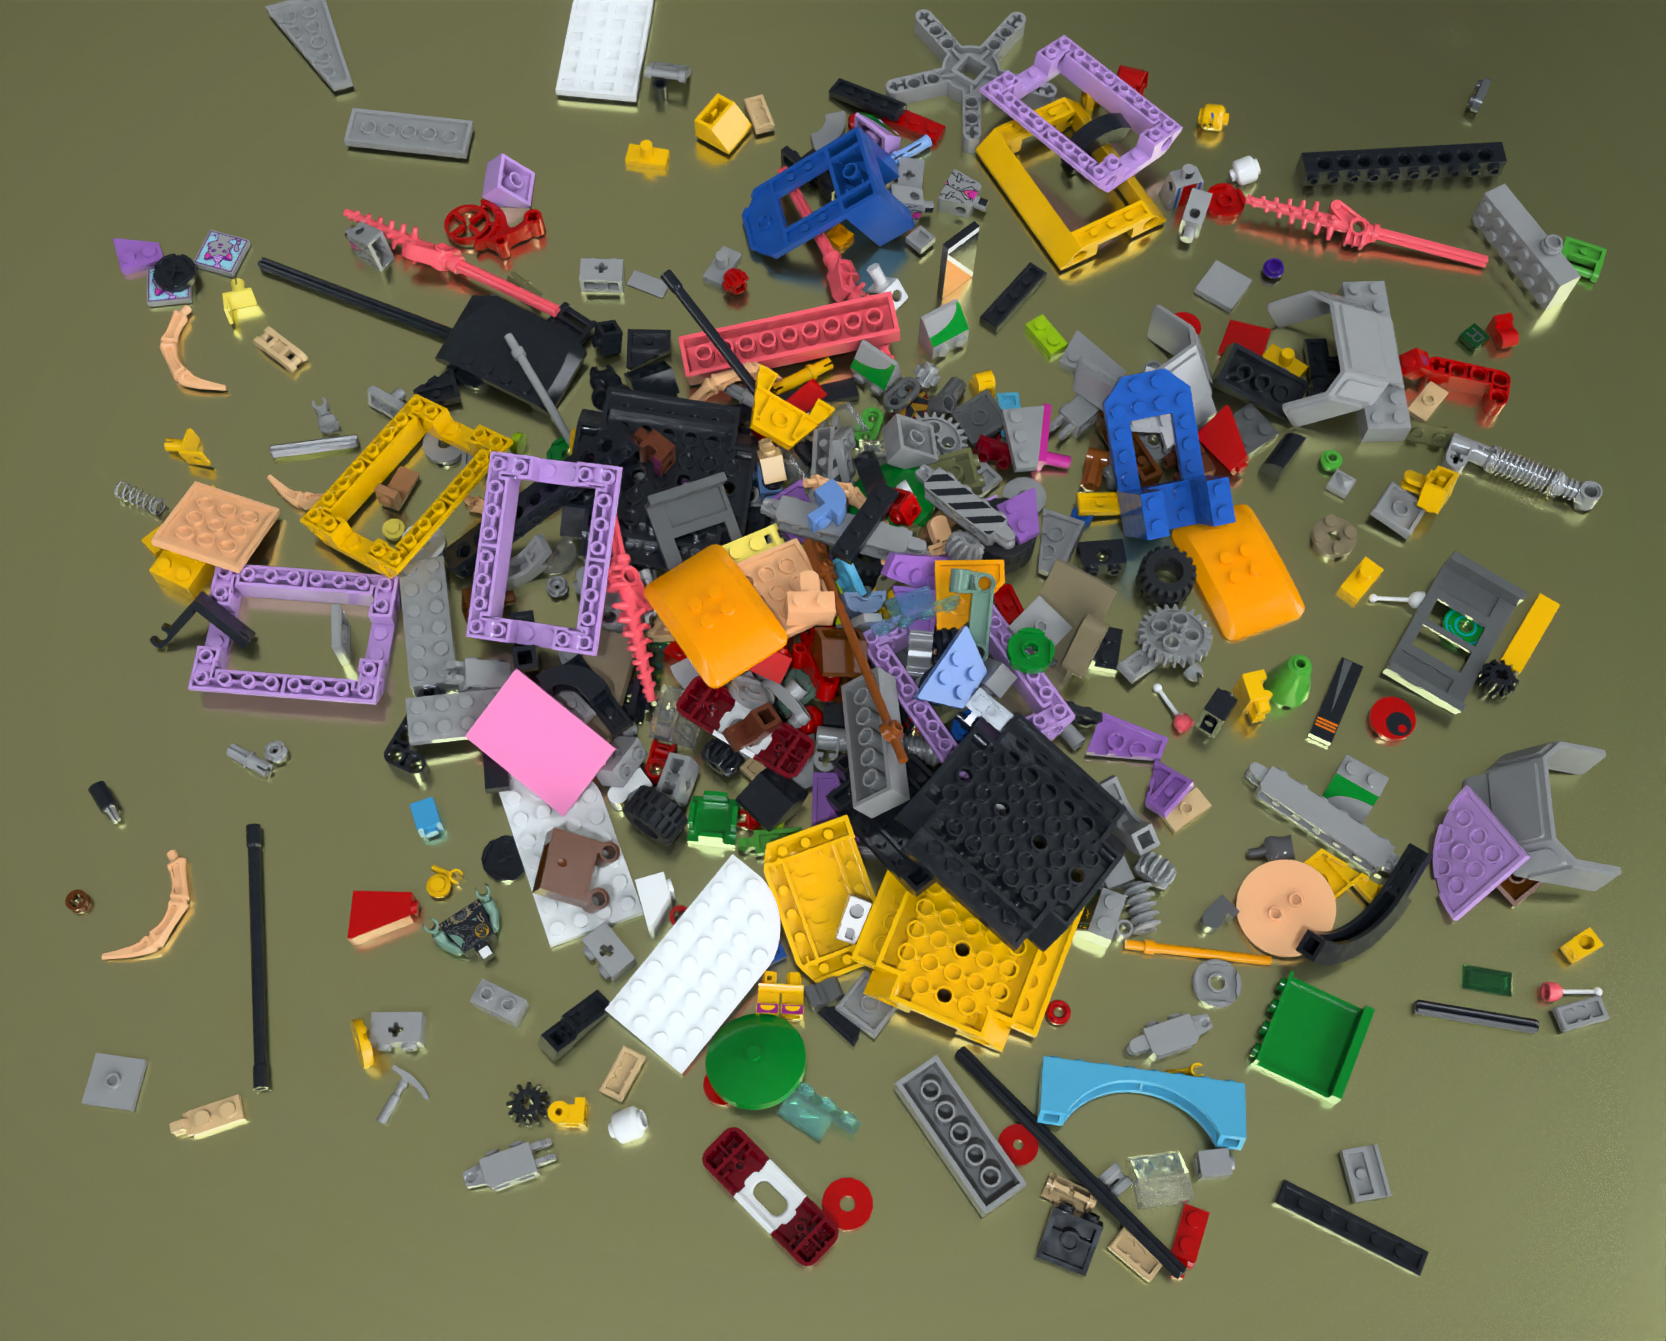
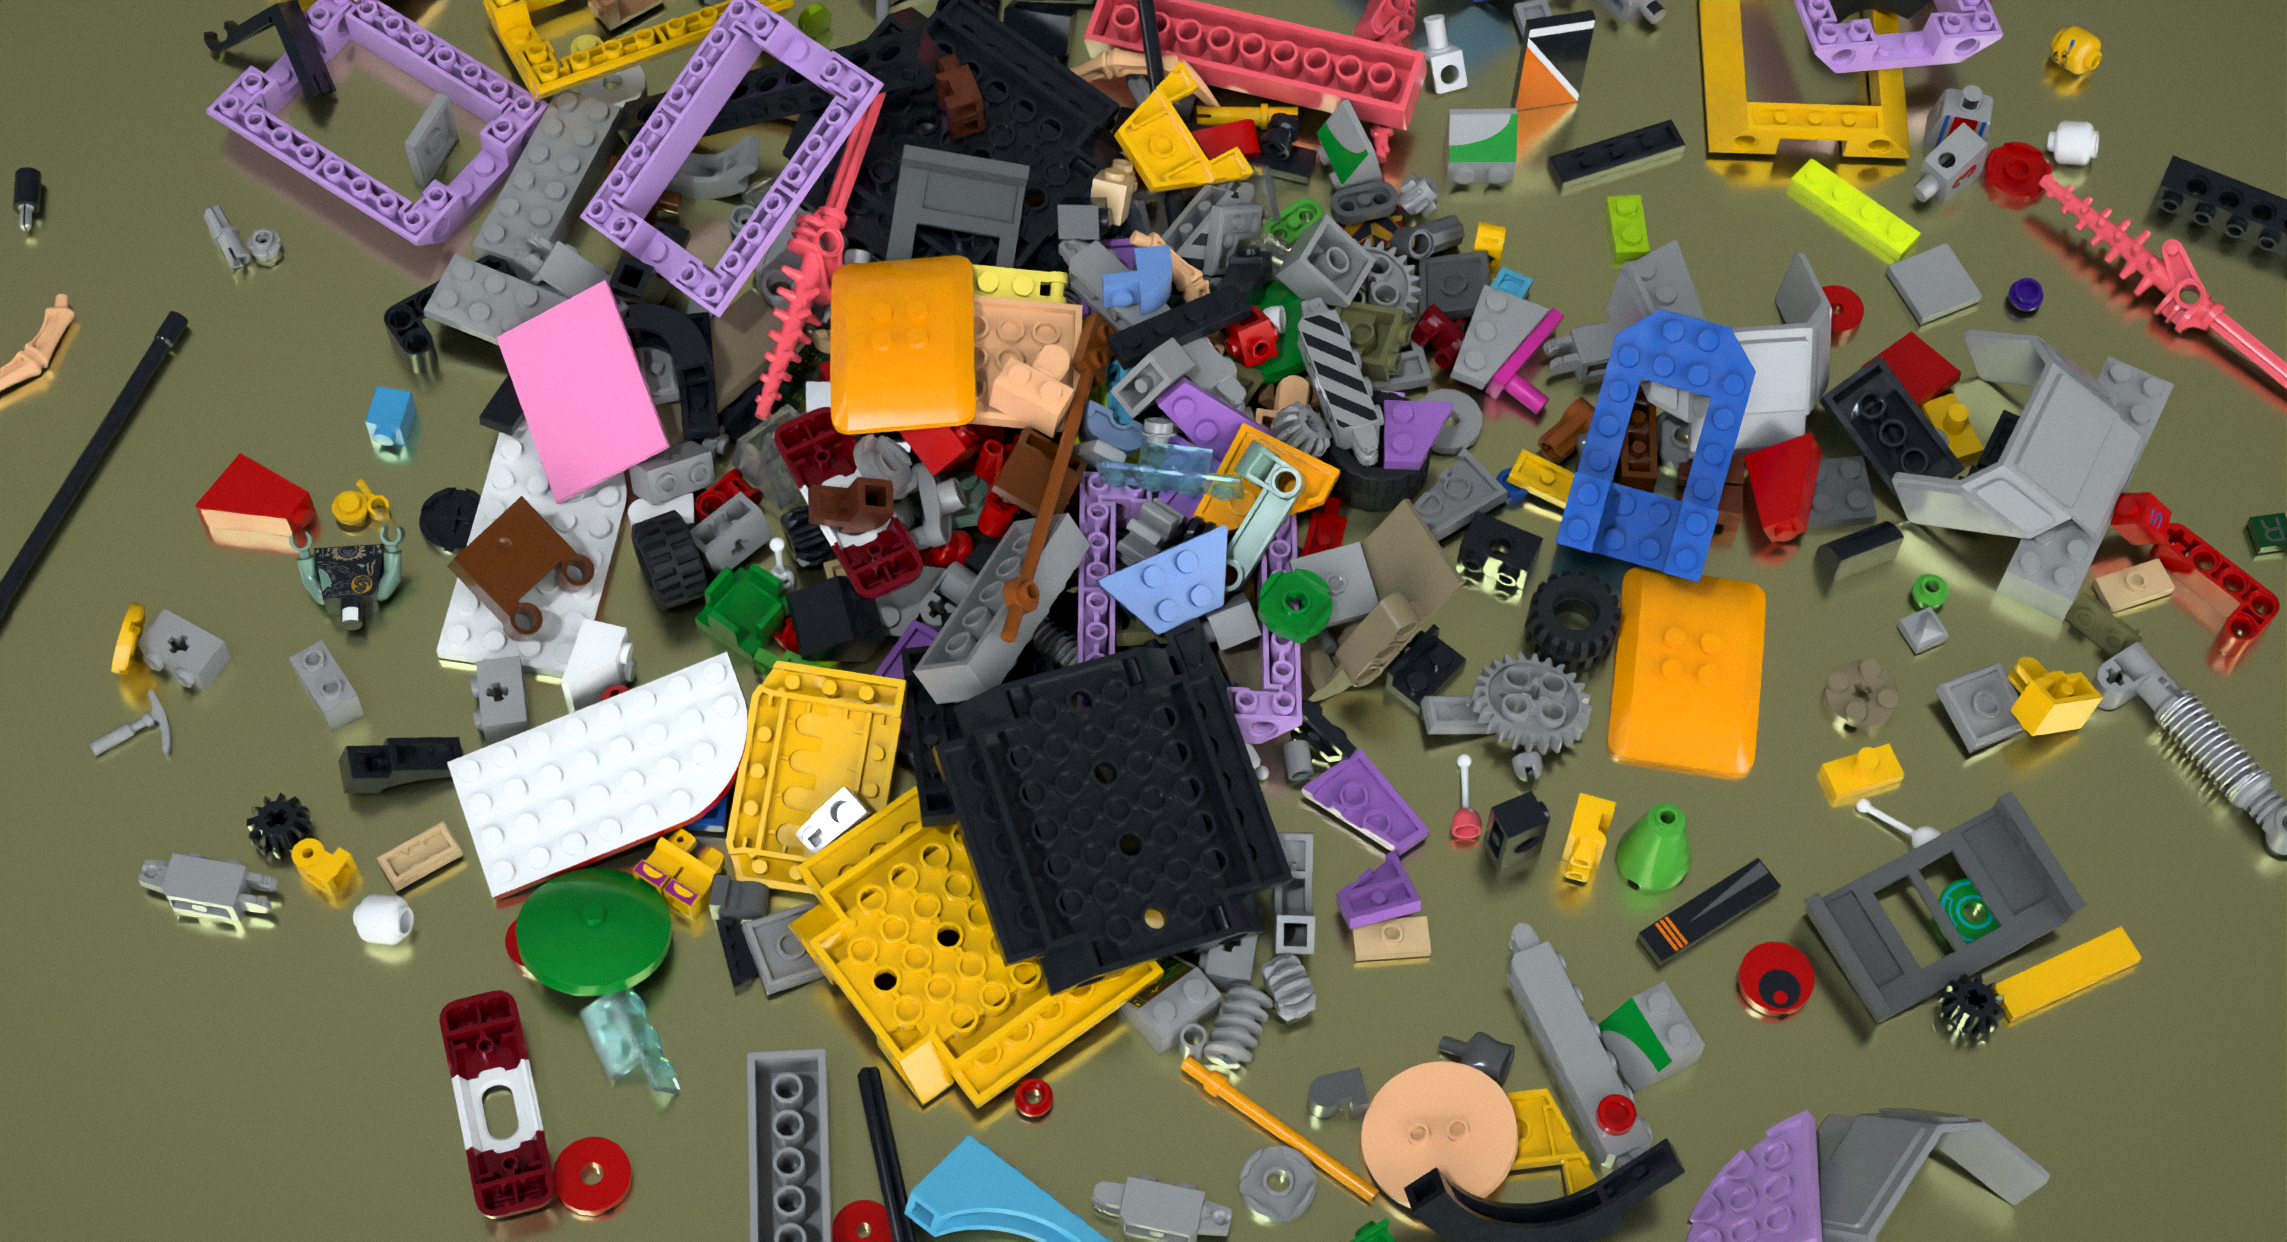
camera: 30 degrees right, 5 degrees down
none -> white hinge [769,537,797,596]
none -> brick [1057,197,1112,240]
none -> light grey brick [1110,337,1196,419]
none -> light grey plate [1141,417,1176,444]
none -> black wheel [1259,113,1302,161]
none -> red tile [1595,1094,1636,1136]
none -> neon yellow plate [1789,158,1921,262]

